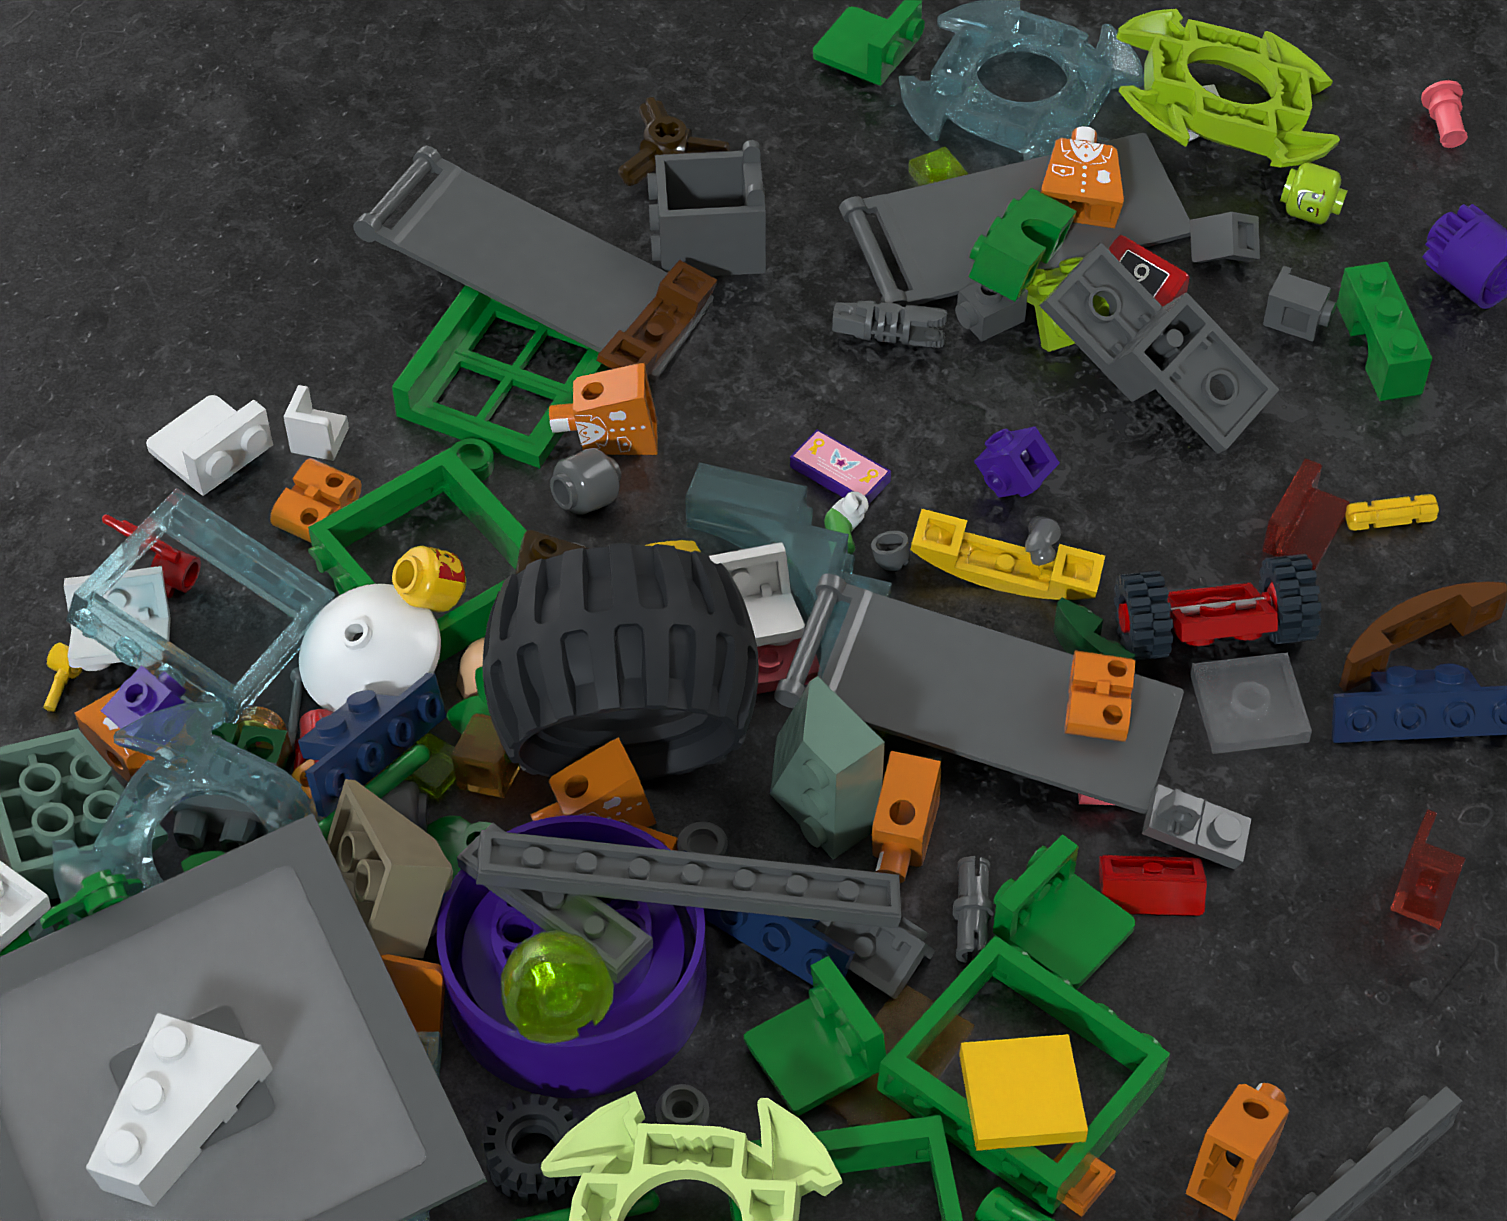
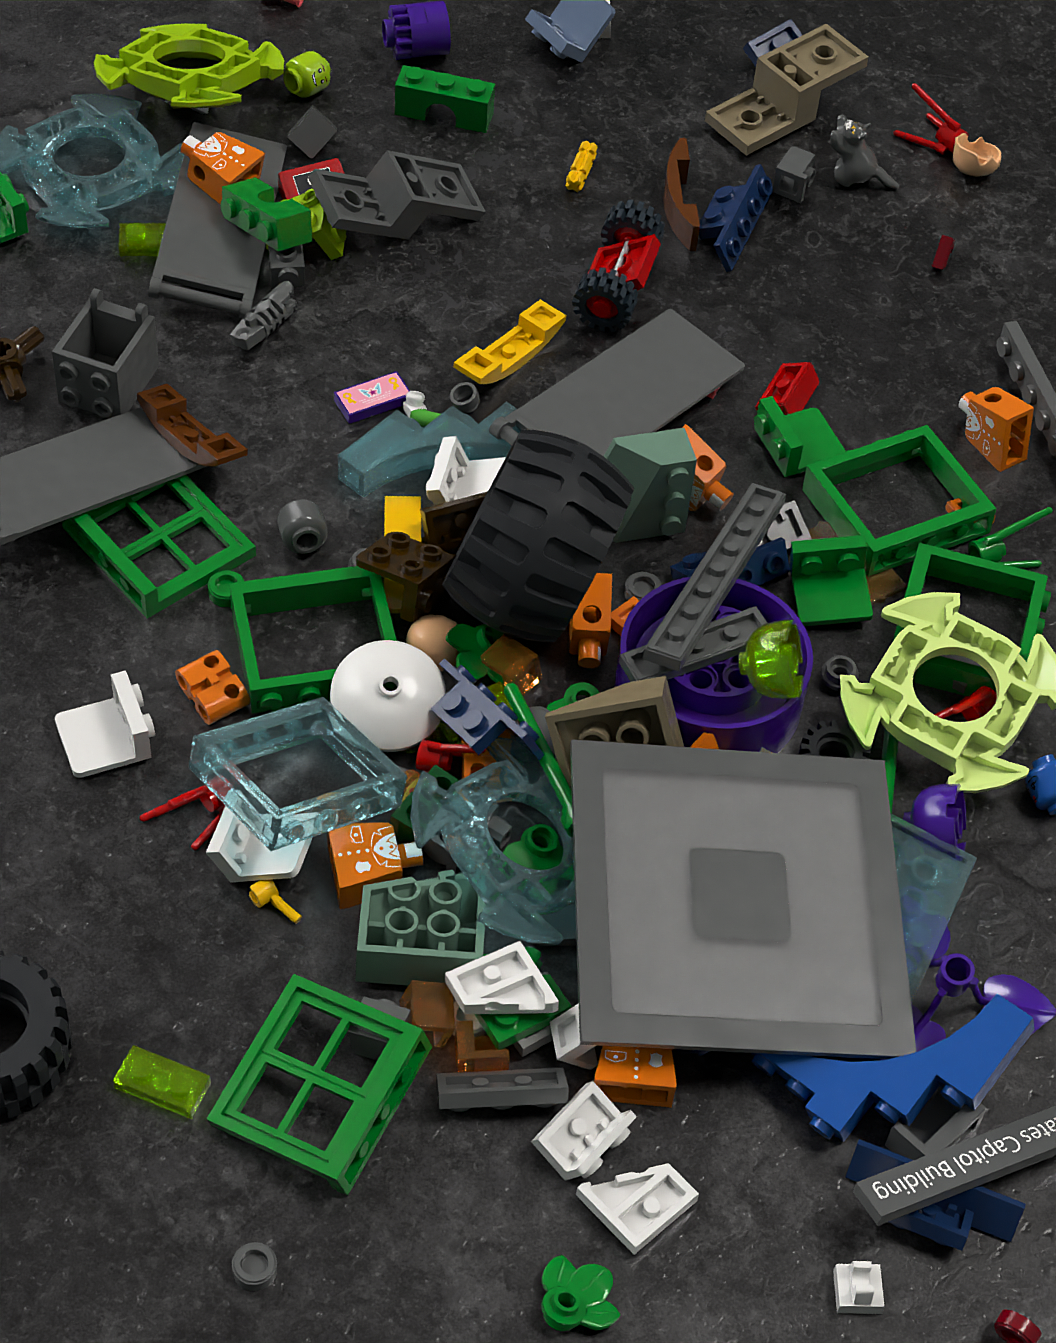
camera: 70 degrees left, 0 degrees up
green plate [40,869,144,929] -> none
white wedge [86,1013,273,1207] -> none
brick [101,665,196,757] -> none
white panel [283,385,349,461] -> none
yellow head [392,546,466,613] -> none
orange torso [549,363,658,455] -> none
dark grey pin [953,856,994,963] -> none
yellow tile [959,1034,1088,1151] -> none
dark purple brick [974,426,1060,498] -> none
dark grey arm [1025,516,1061,566] -> none
dark green slope [1053,597,1135,659] -> none
orange piece [1065,651,1135,742] -> none
dark grey hinge [1142,784,1252,870] -> none
clear tile [1190,653,1312,754] -> none
clear red panel [1262,458,1350,570] -> none
dark grey brick [1263,266,1337,342] -> none
clear red panel [1391,809,1466,929] -> none

